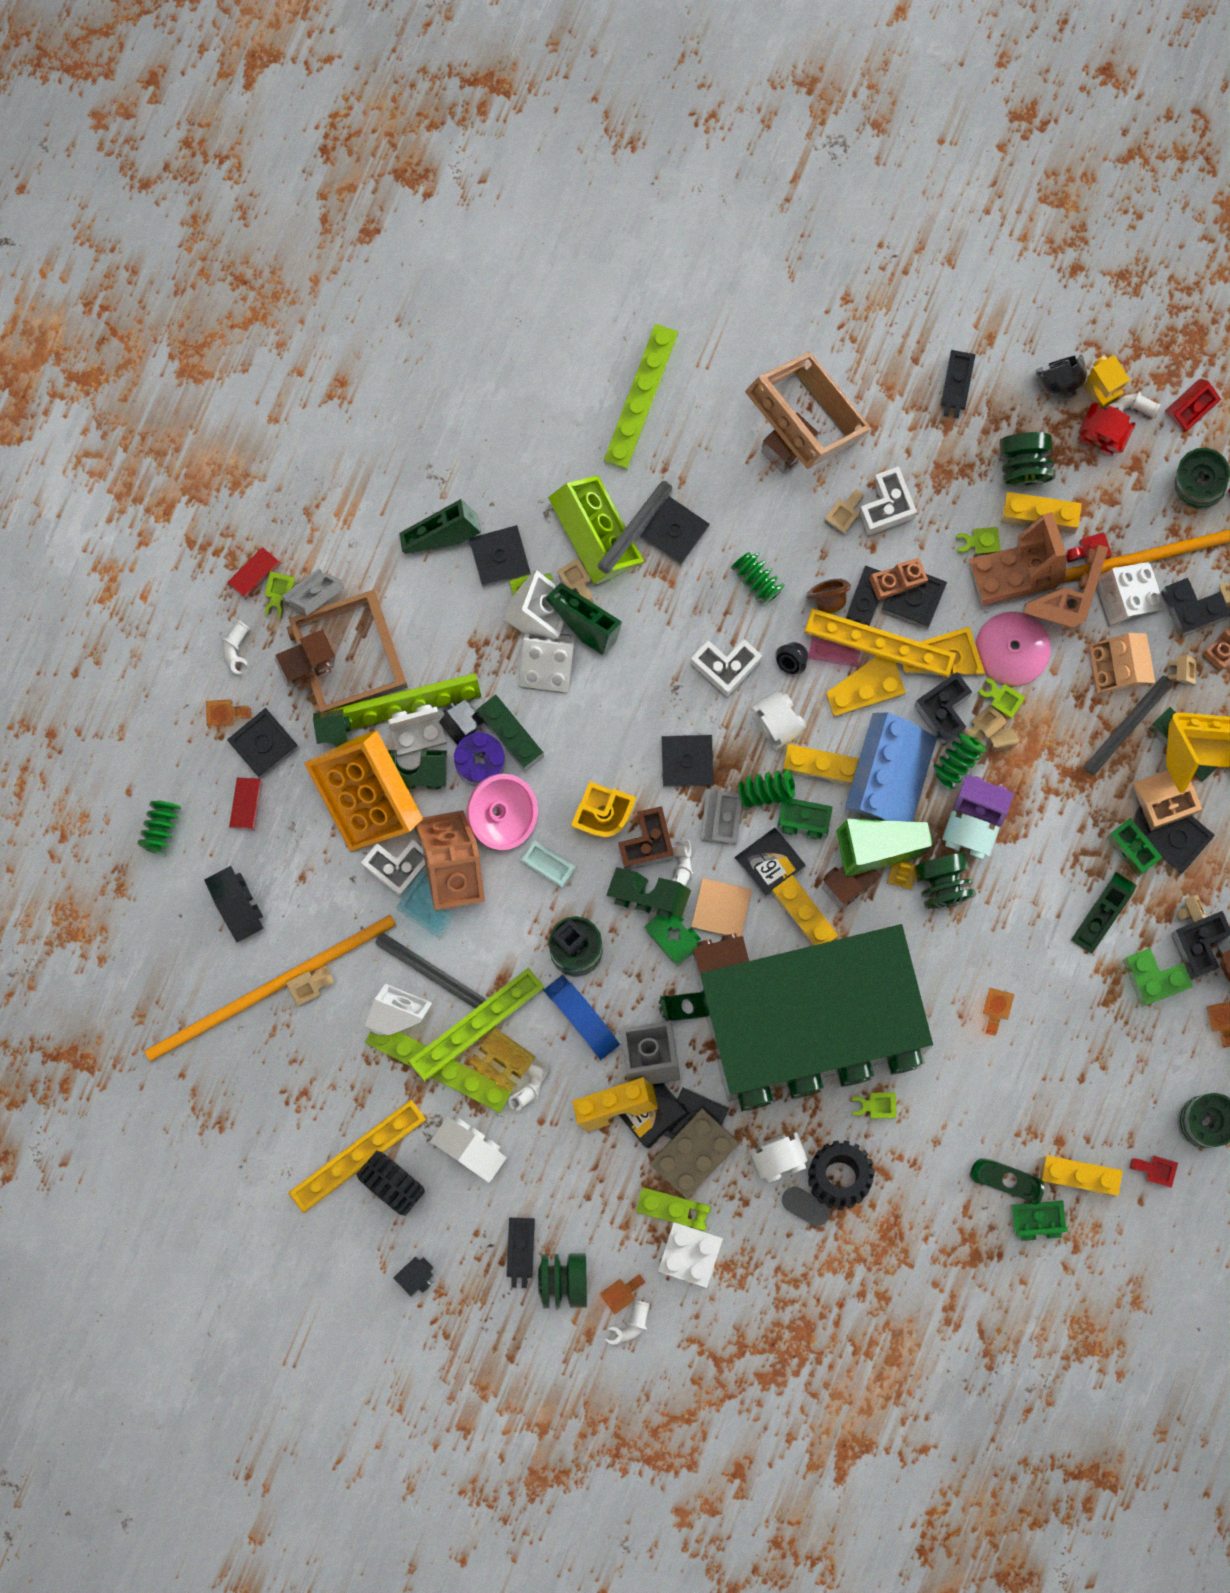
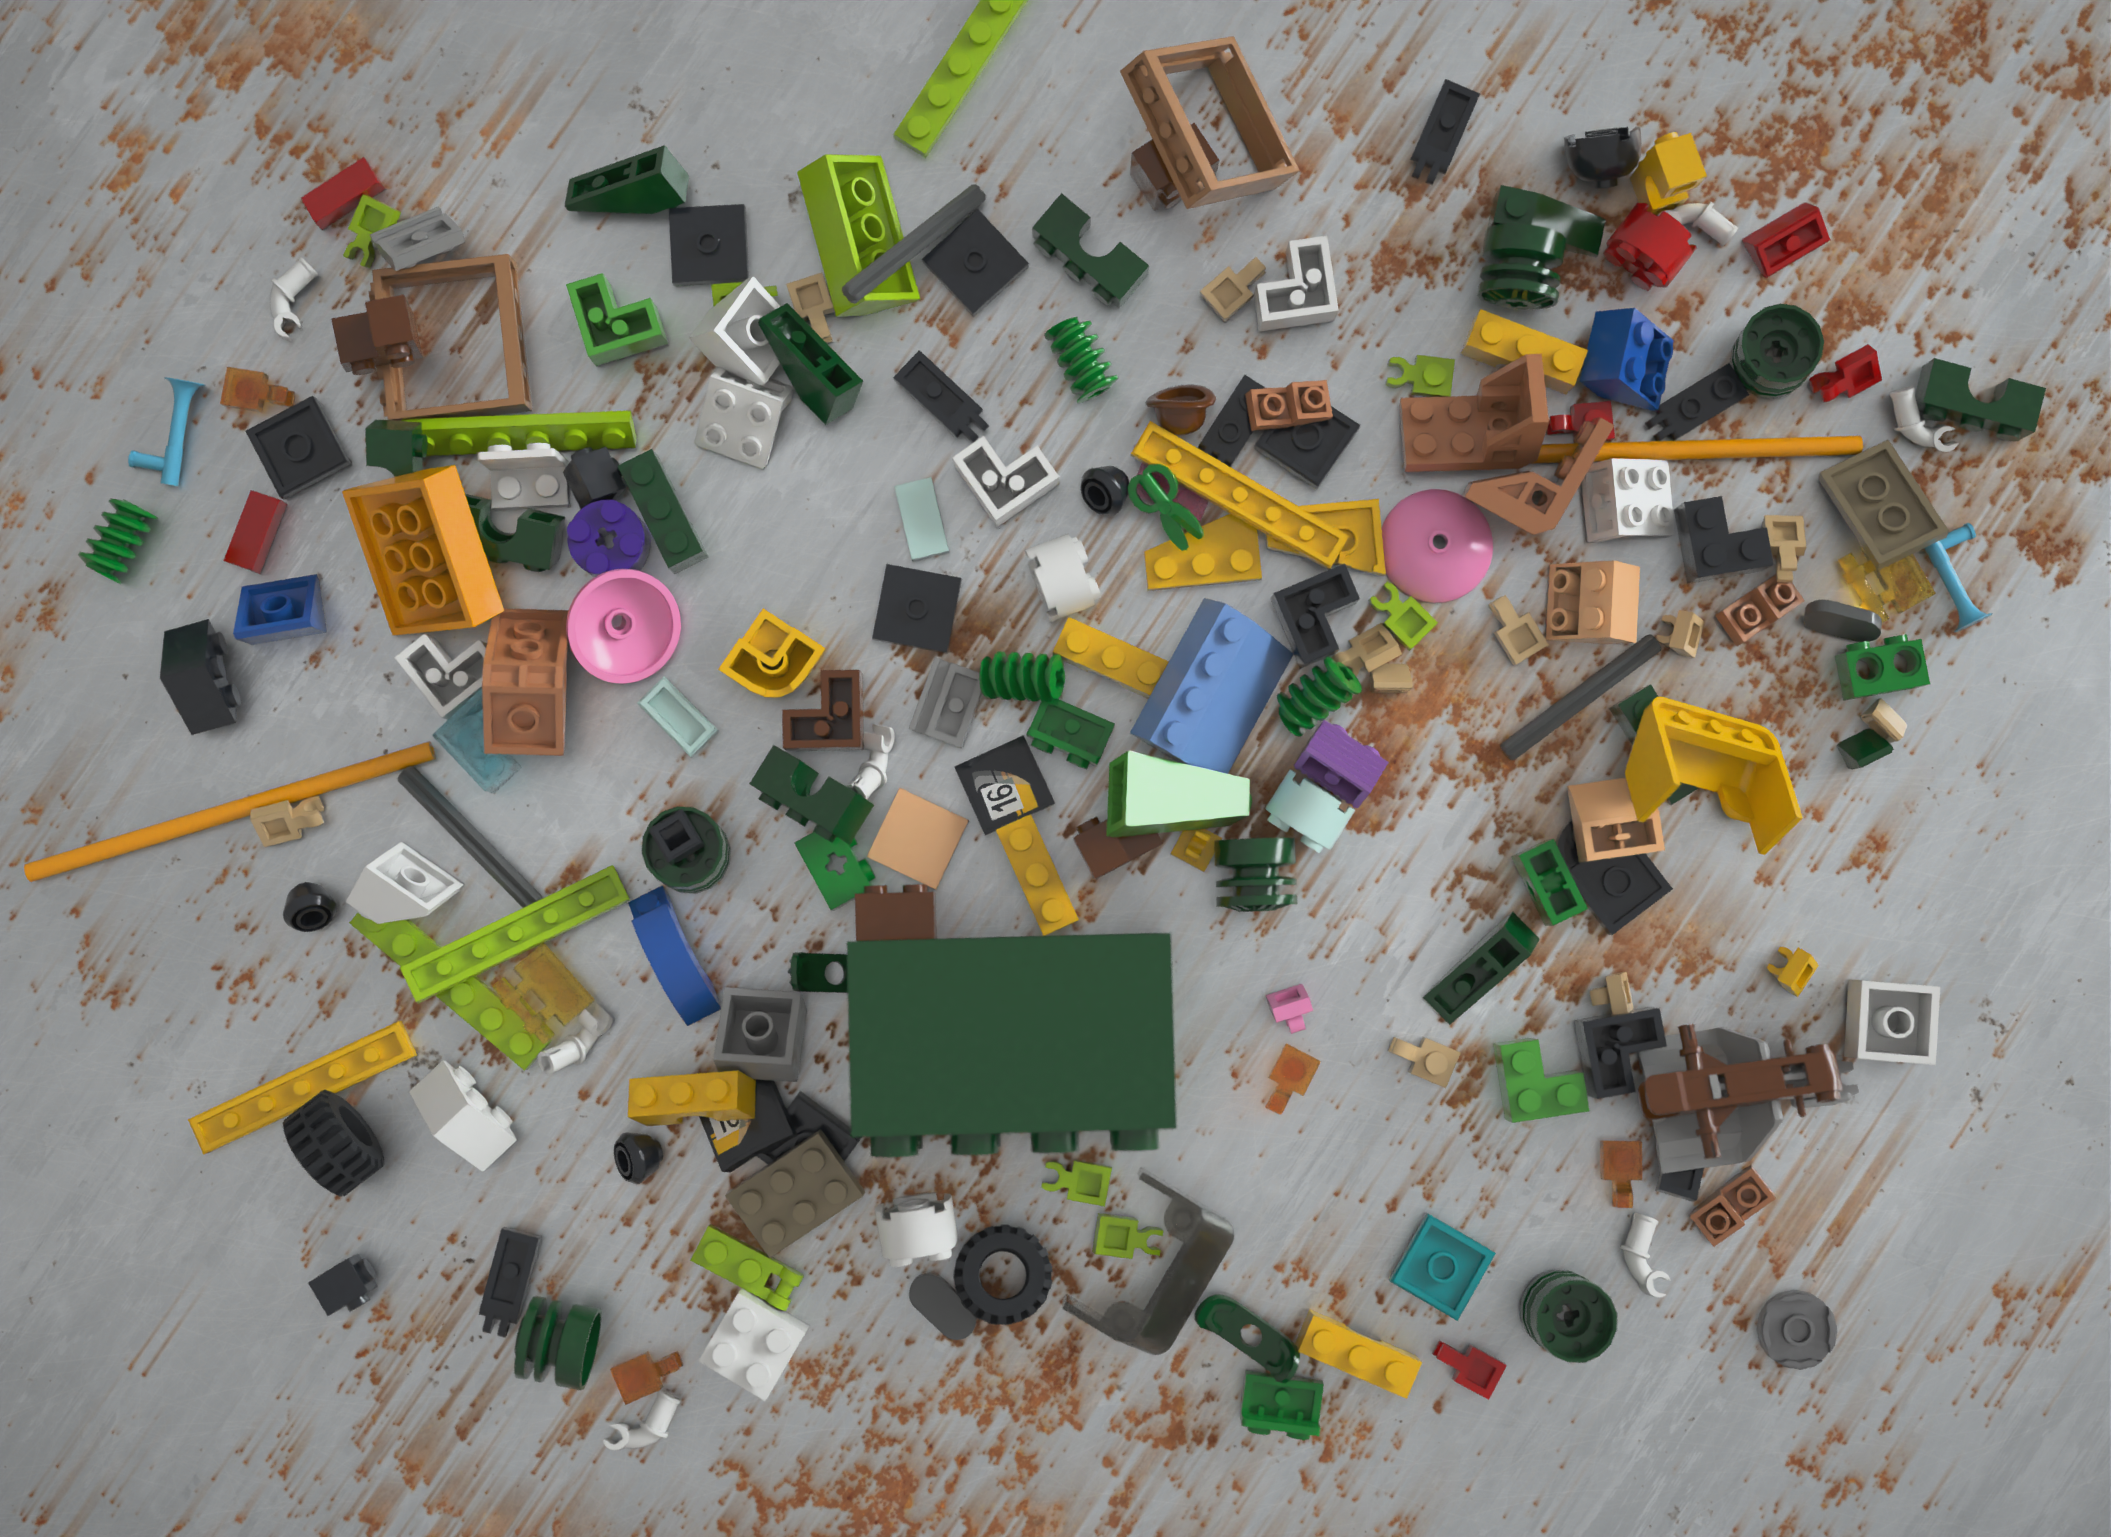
camera: 15 degrees right, 5 degrees up
none -> medium azure piece [128,377,206,486]
none -> blue slope [233,574,327,645]
none -> black cone [283,882,337,932]
none -> bright green brick [566,273,668,366]
none -> black cone [614,1132,663,1185]
none -> black hinge [893,350,989,443]
none -> light aqua tile [894,477,949,561]
none -> dark green arch [1032,193,1149,309]
none -> clear smoke windscreen [1062,1167,1234,1355]
none -> lime plate [1092,1213,1164,1259]
none -> green piece [1128,464,1204,551]
none -> bright pink tile [1266,984,1313,1034]
none -> tan plate [1388,1037,1460,1088]
none -> teal plate [1389,1213,1496,1321]
none -> dark green slope [1487,185,1606,257]
none -> tan plate [1488,595,1549,665]
none -> blue slope [1579,308,1674,411]
none -> black hinge [1644,363,1749,441]

